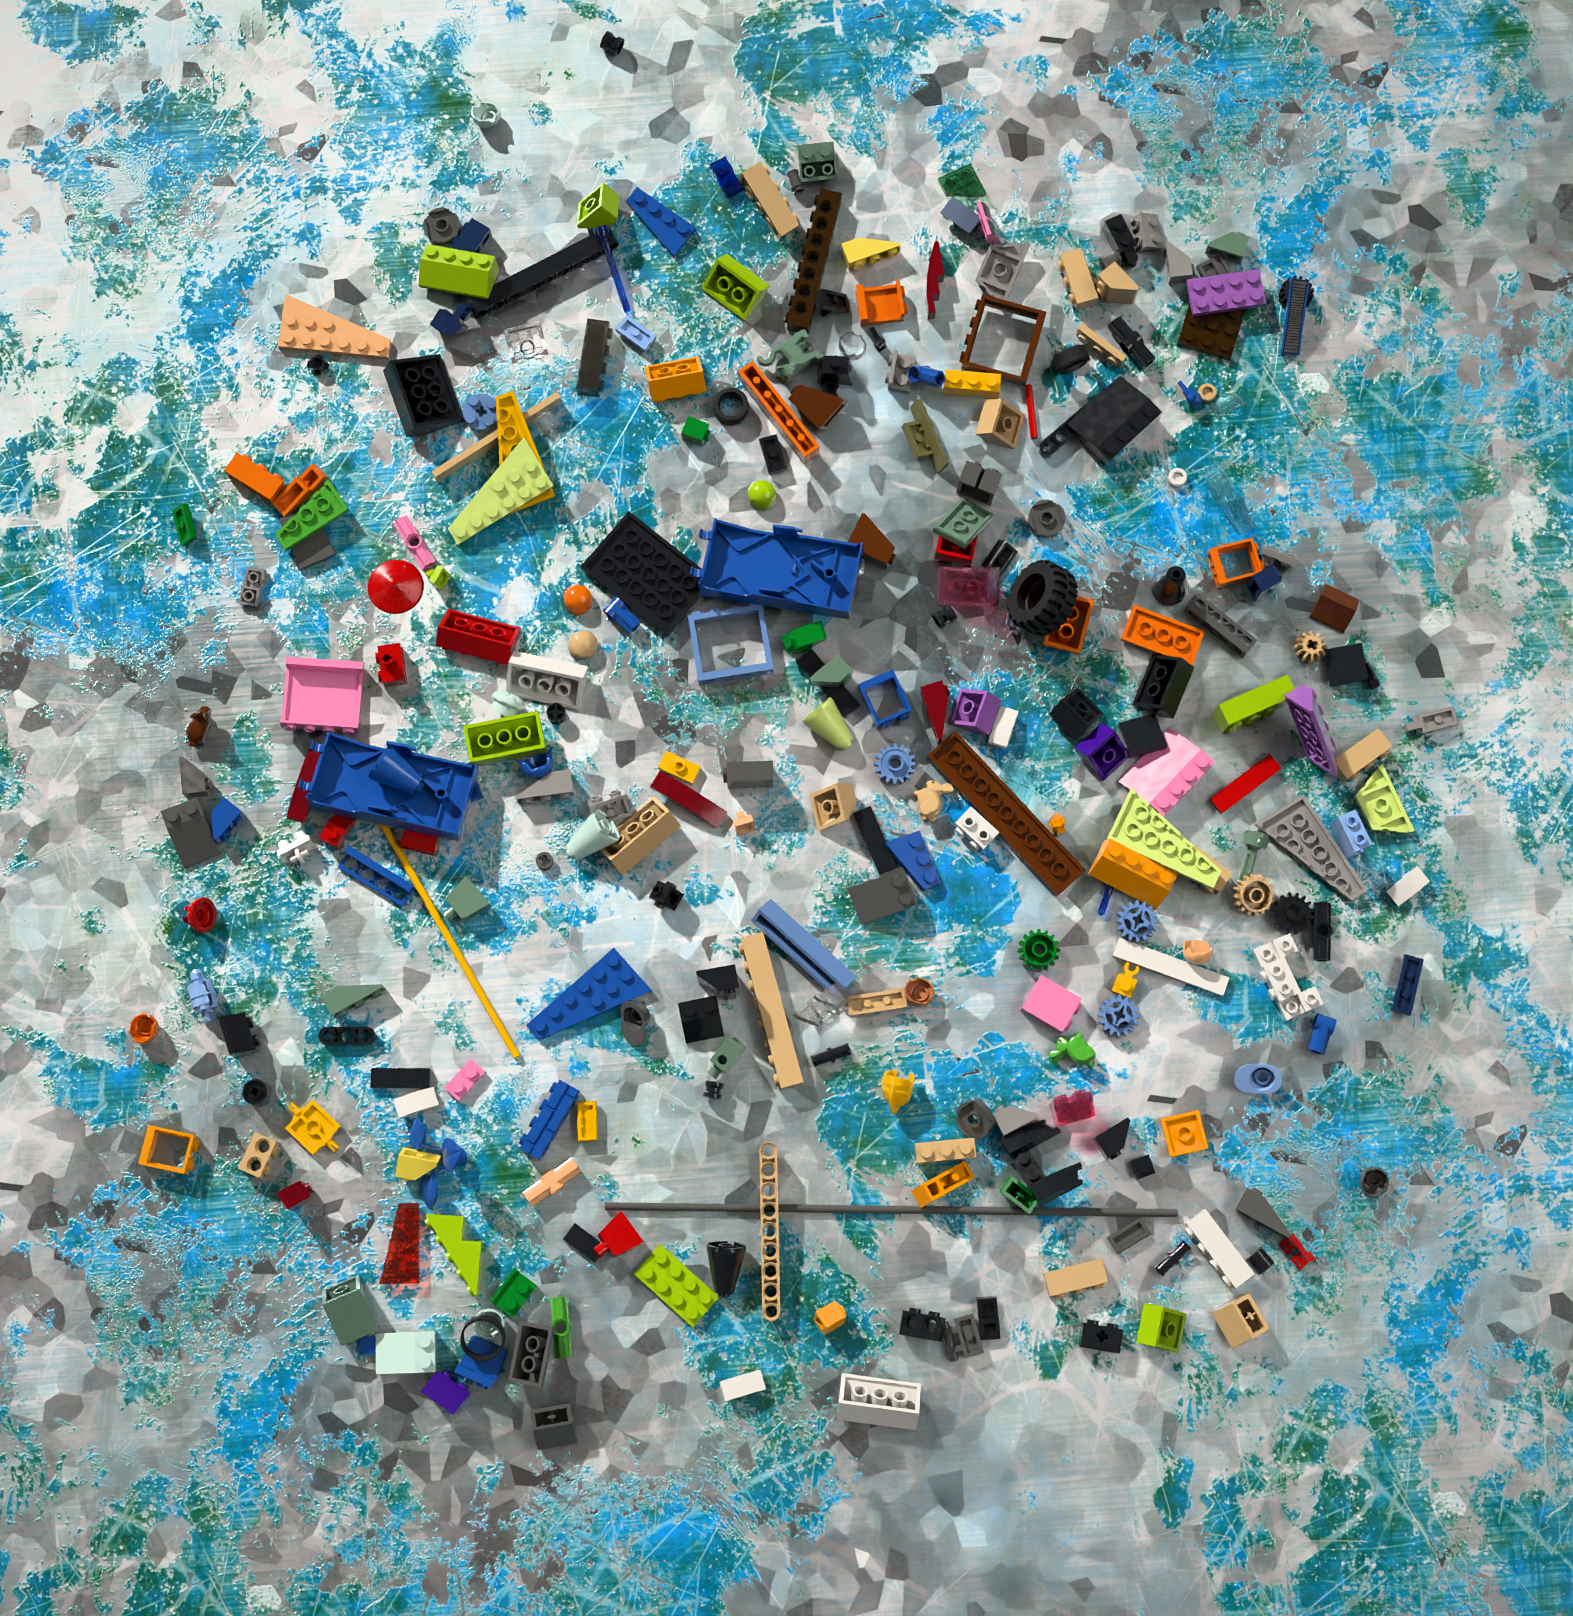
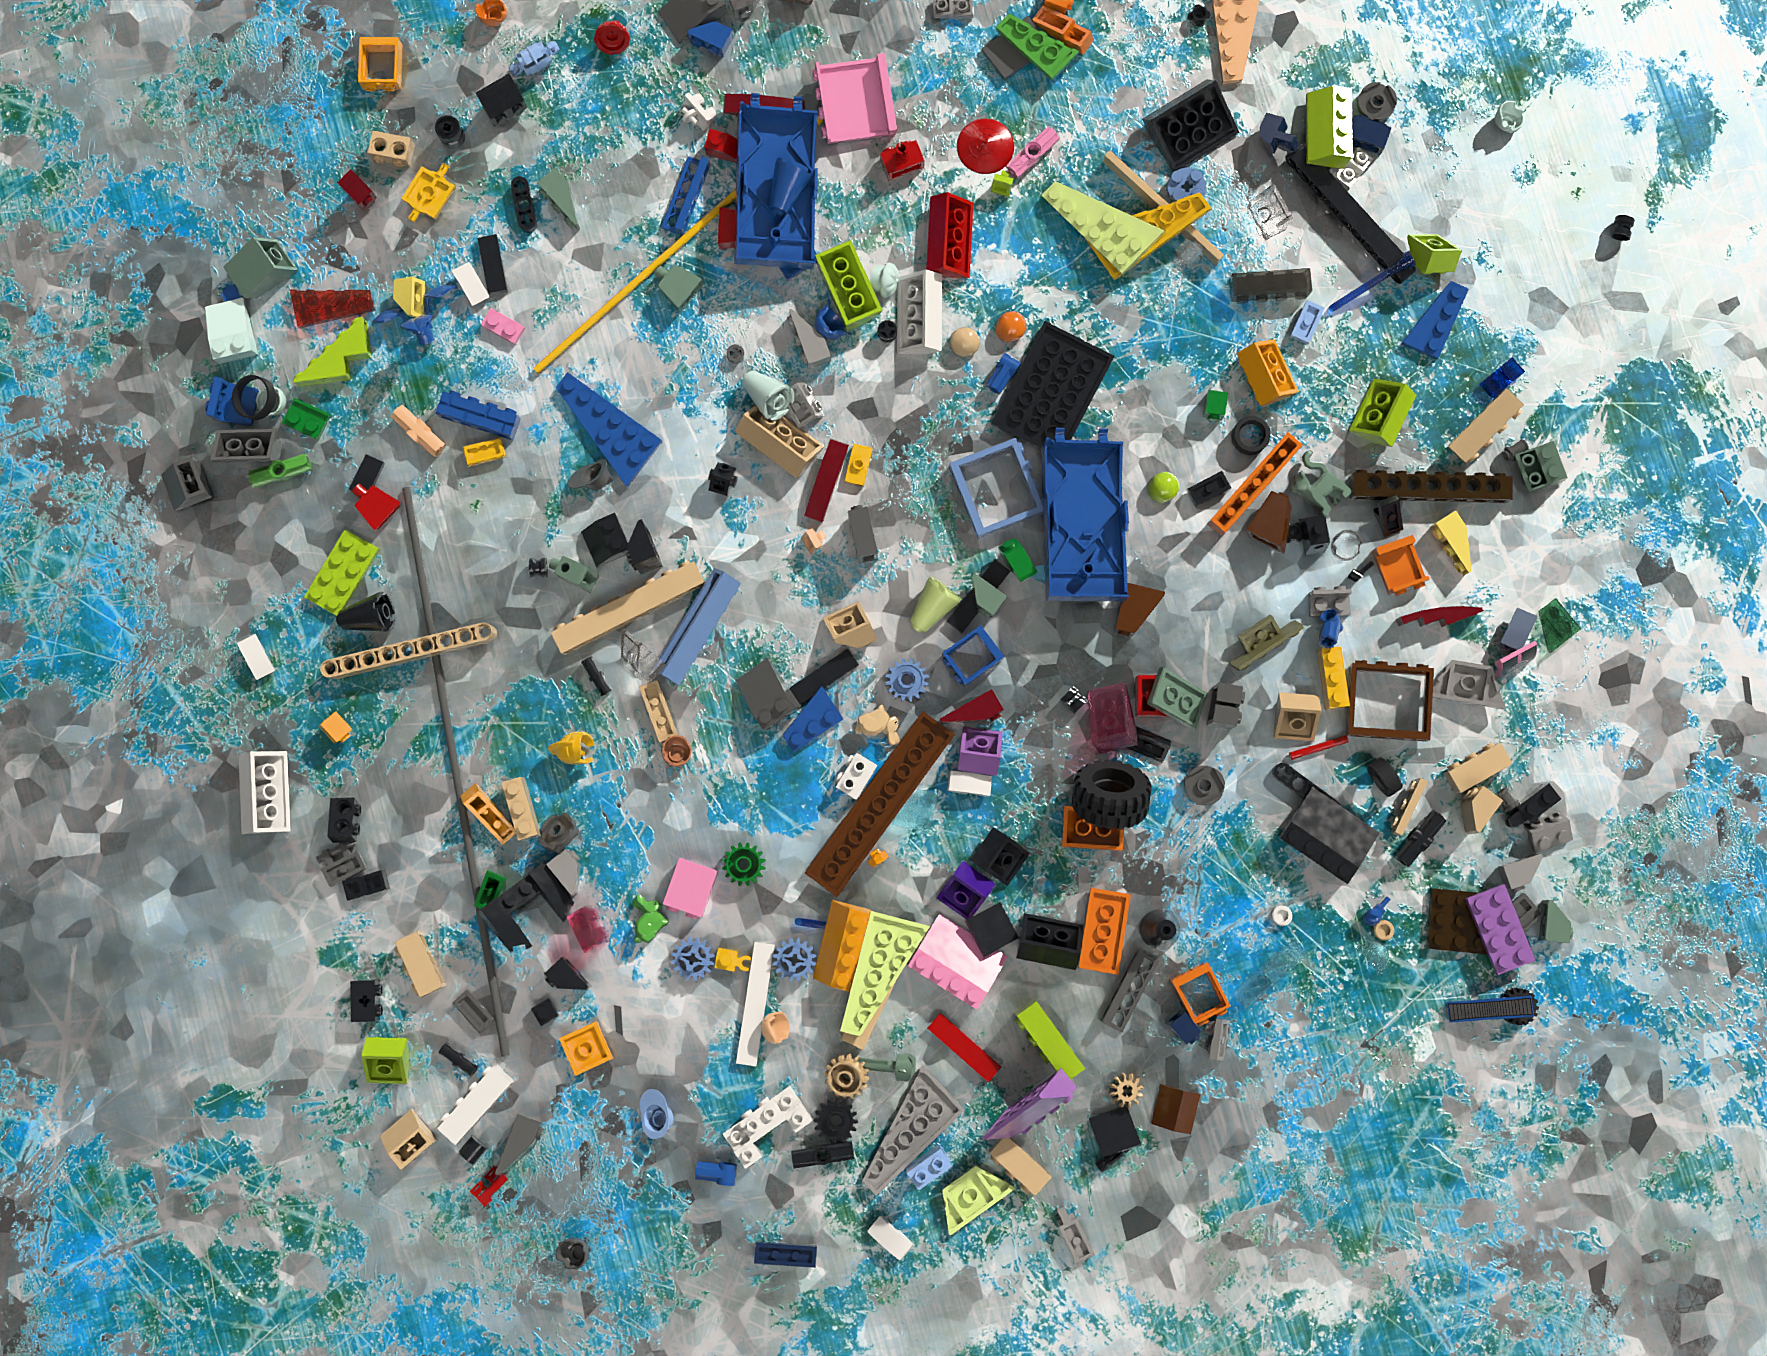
camera: 80 degrees right, 5 degrees up
dark purple slope [420,1370,472,1415] -> none
none -> white slope [1334,147,1374,191]

